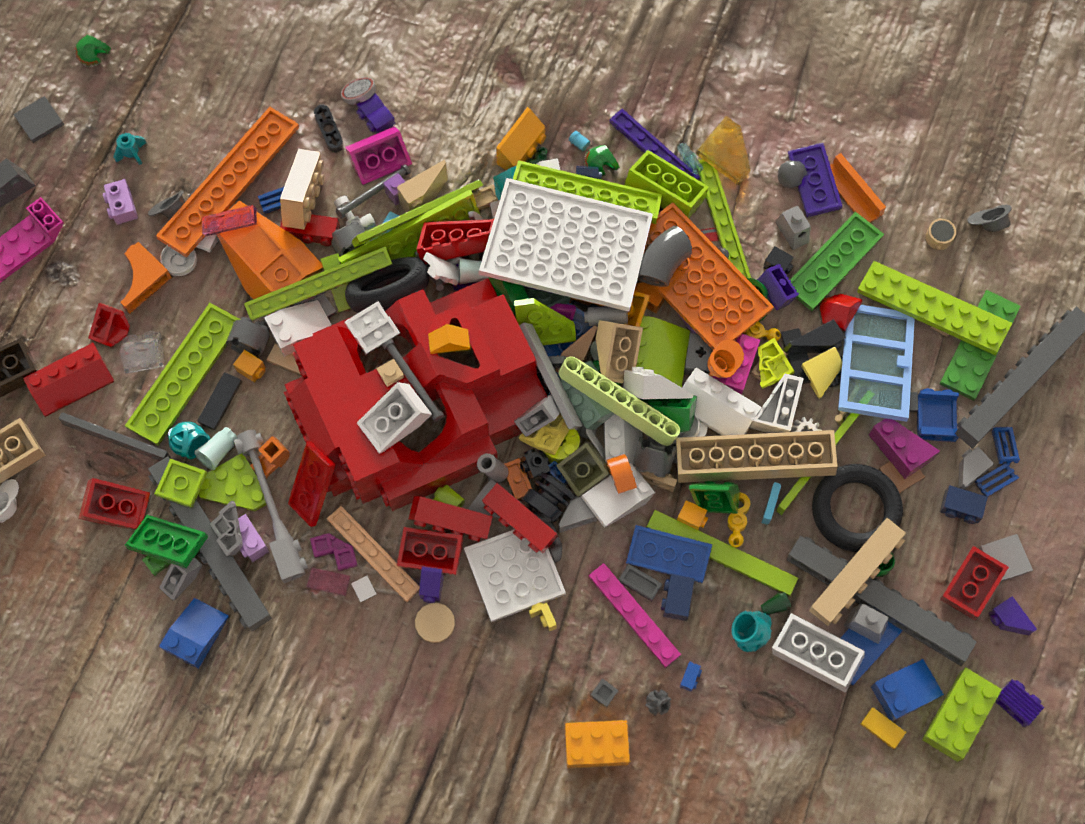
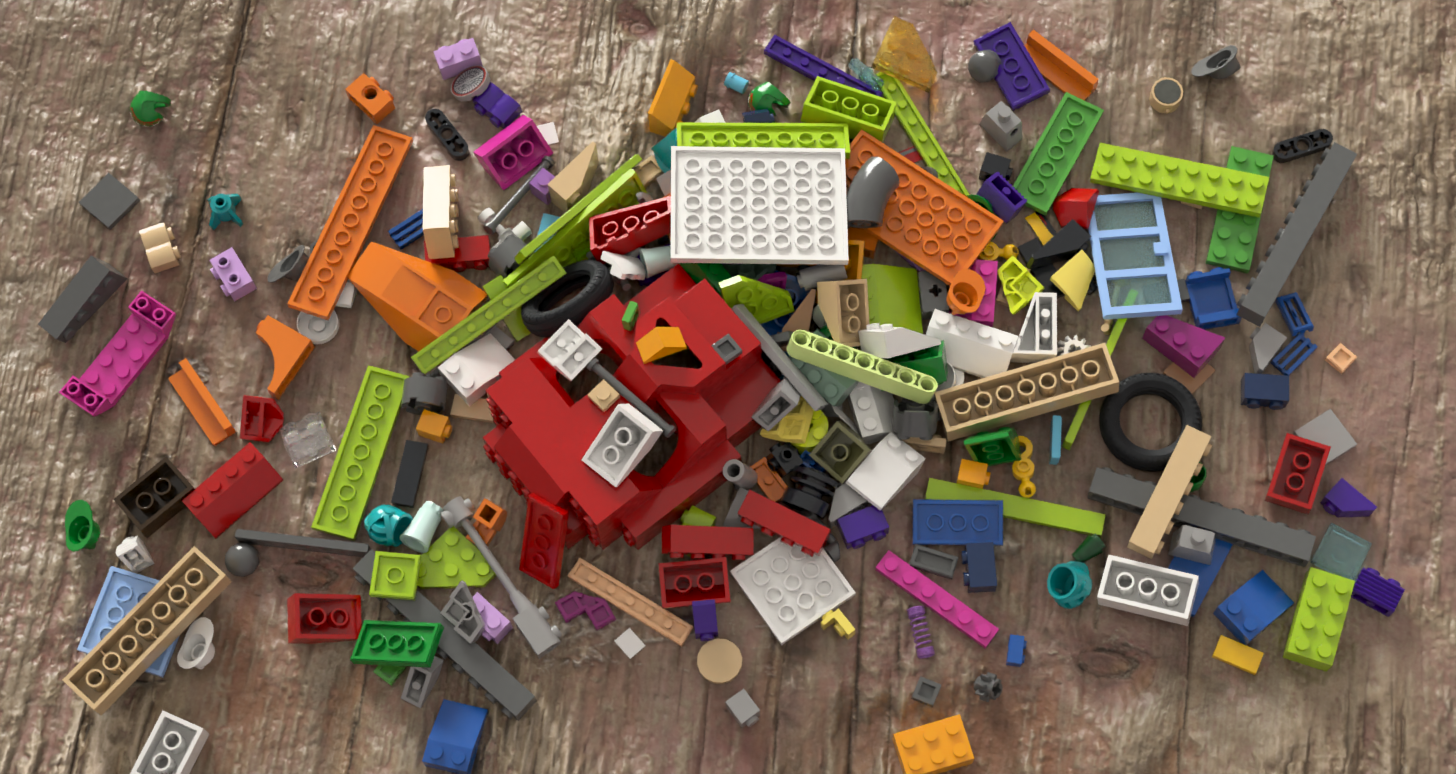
camera: 10 degrees left, 0 degrees up
clear pink plate [202,205,257,236] -> none
clear pink tile [307,568,351,596] -> none
dark green arm [527,147,548,164] -> none
orange brick [606,454,637,494] -> none
none -> tan brick [140,223,181,273]
none -> orange panel [169,358,236,446]
none -> dark grey hair [225,543,259,577]
none -> orange brick [345,73,395,124]
none -> lavender brick [433,38,482,80]
none -> white sticker [537,122,559,145]
none -> bright green tile [622,301,640,331]
none -> dark grey plate [712,333,742,365]
none -> light grey brick [725,689,760,728]
none -> dark purple brick [837,506,889,549]
none -> medium lavender piece [907,606,935,659]
none -> yellow sticker [1025,211,1057,246]
none -> black beam [1272,129,1333,163]
none -> clear light blue tile [1311,523,1372,580]
none -> light nougat tile [1325,343,1357,374]

